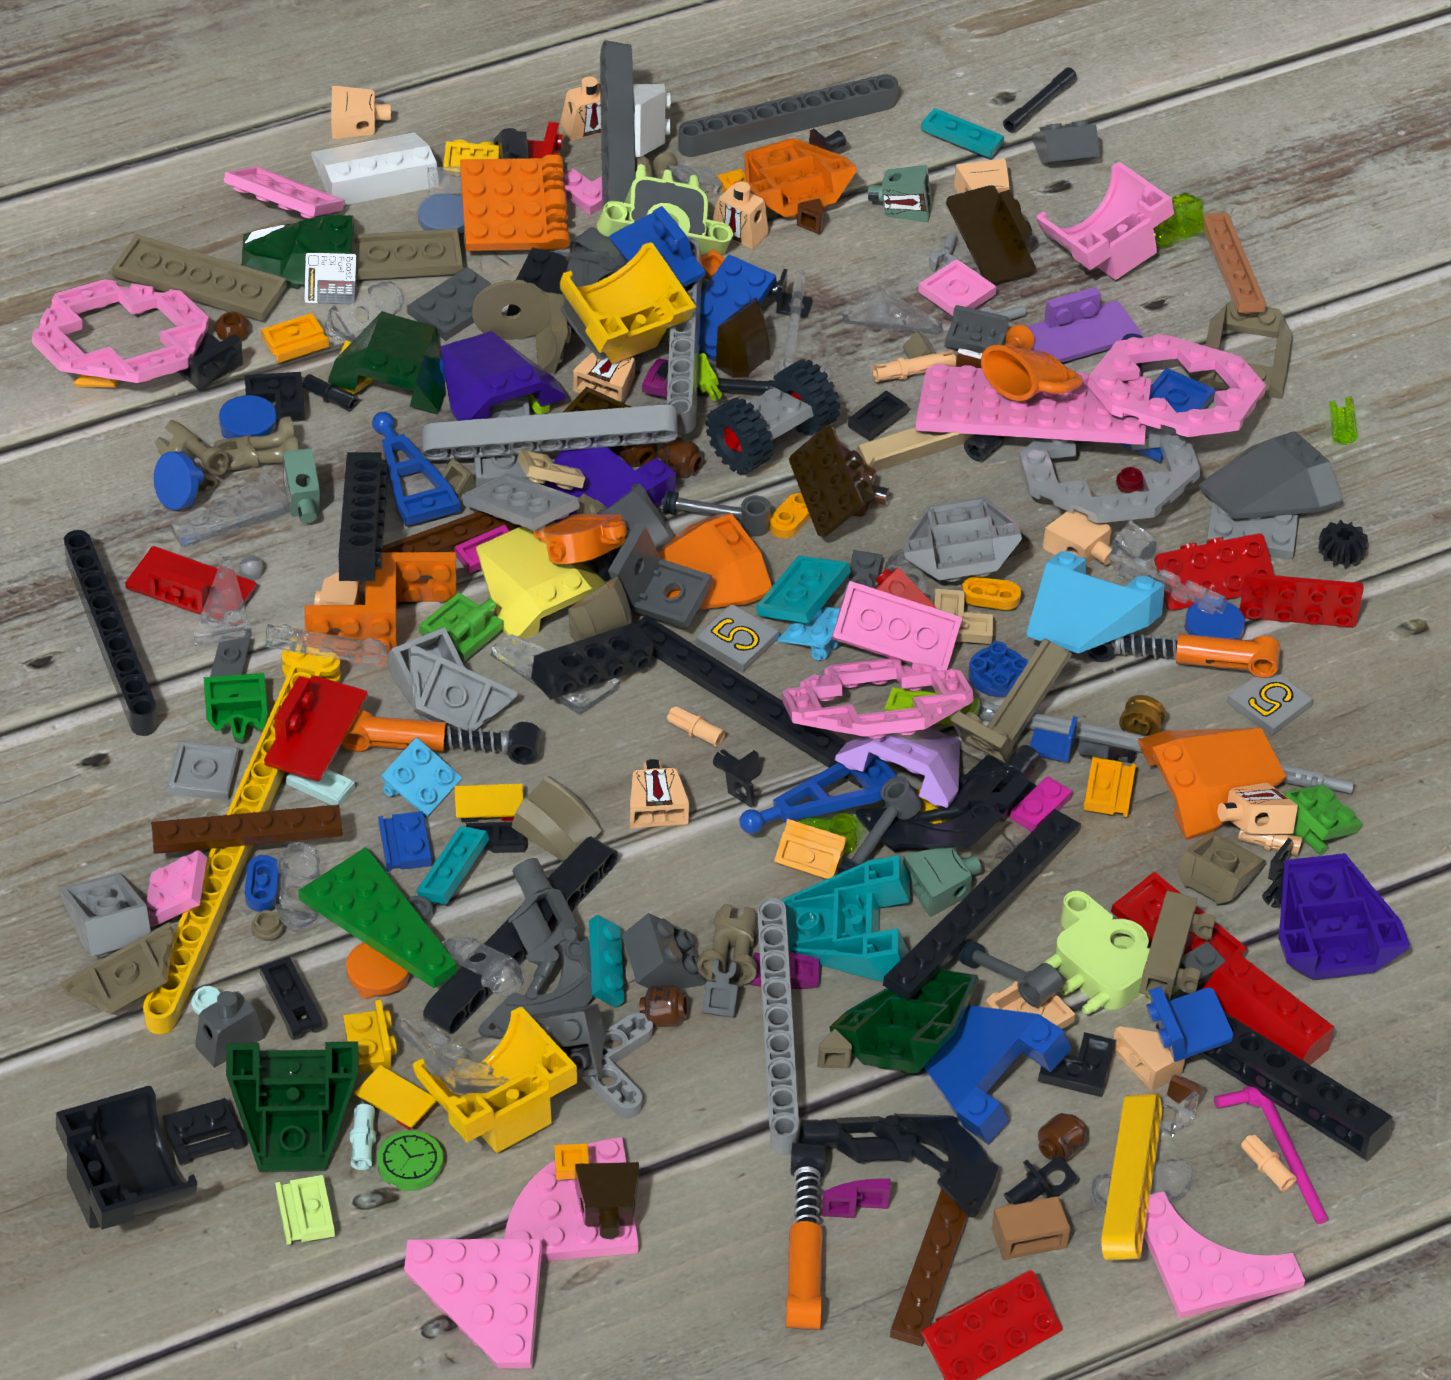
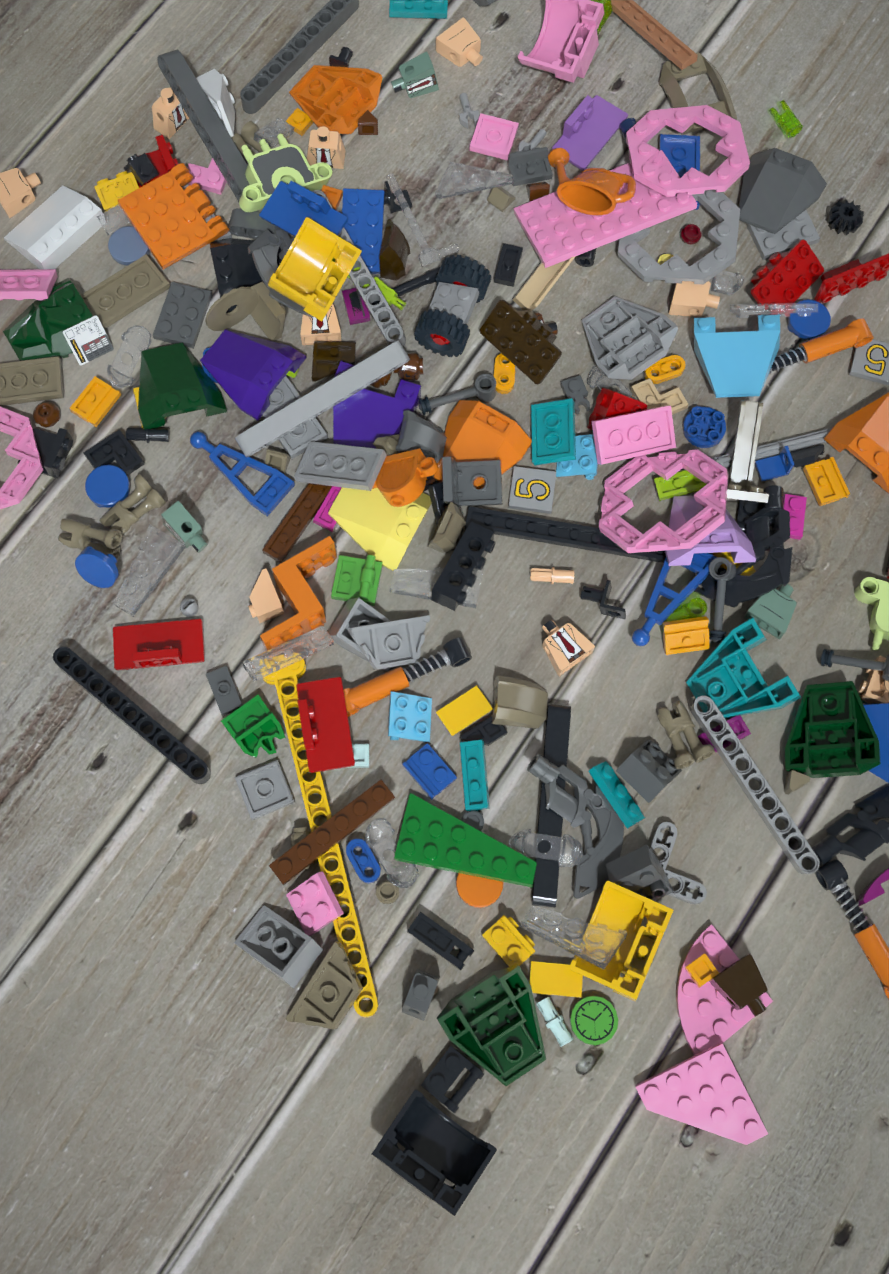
camera: 30 degrees left, 25 degrees up
light aqua plate [192,986,220,1015] -> none
clear wing [194,556,252,646] -> none
yellowish green plate [275,1175,335,1245] -> none
black brick [338,452,388,581] -> none
tan plate [517,449,585,490] -> none
reddish brown head [639,985,688,1027] -> none
dark grey plate [702,958,739,1017] -> none
light nougat pin [872,350,956,383] -> none
black plate [883,809,1081,1001] -> none
dark brown bracket [946,185,1036,285] -> none
pearl gold wheel [1119,695,1166,736] -> none

